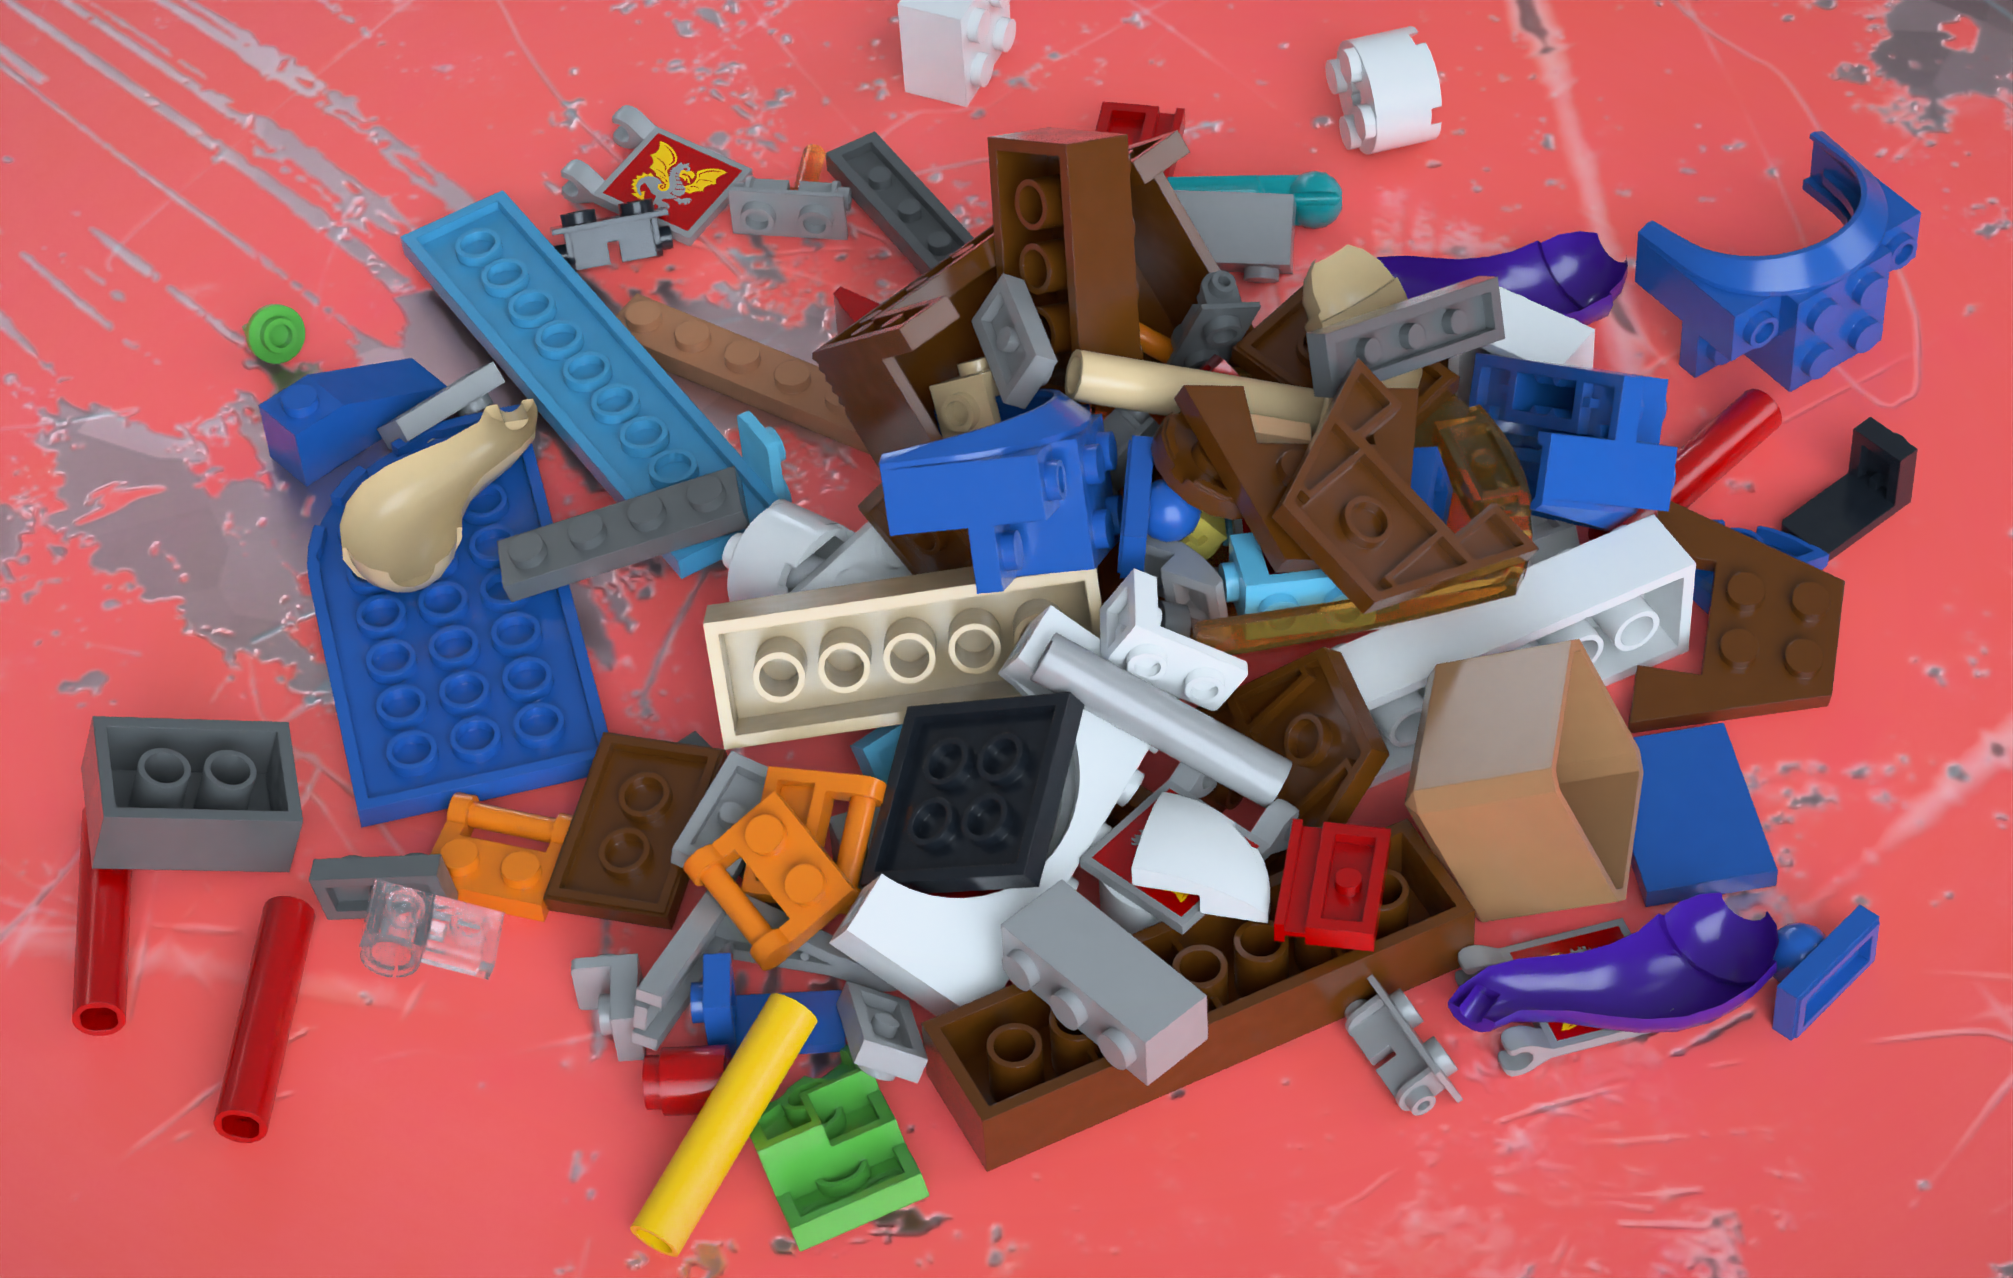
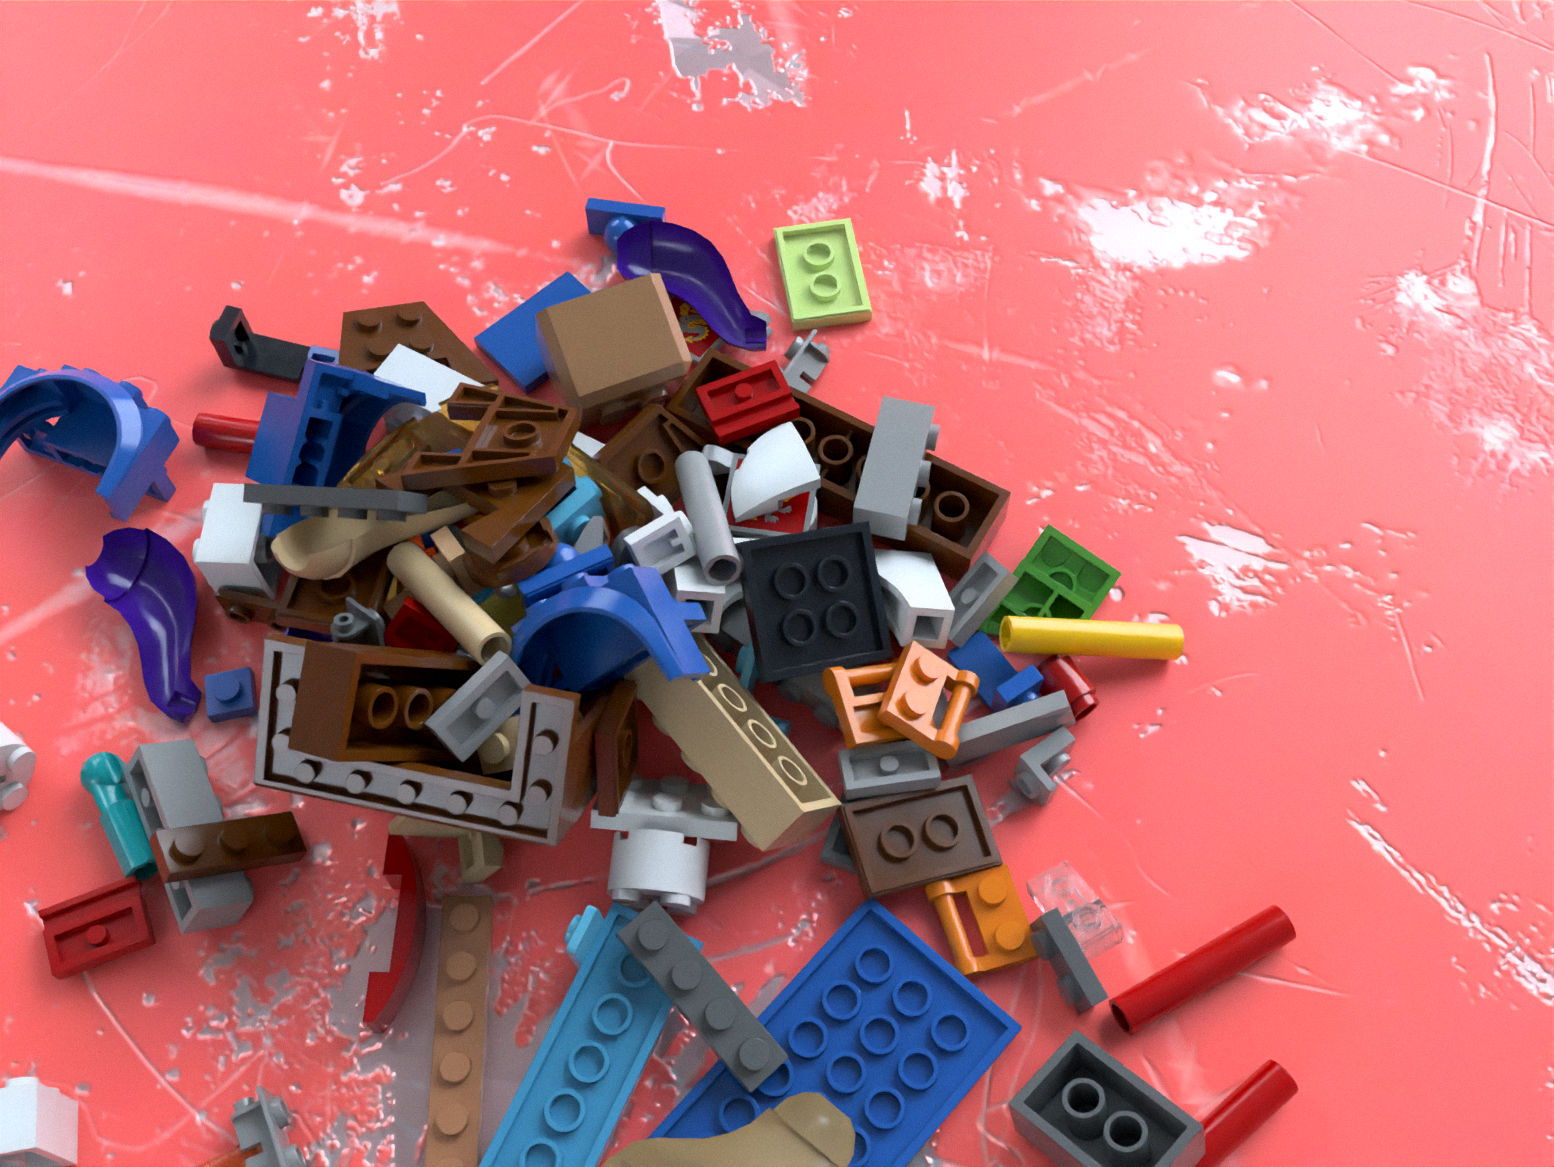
camera: 125 degrees left, 15 degrees up
dark grey plate [825,131,974,275] -> none
none -> yellowish green tile [773,218,872,331]

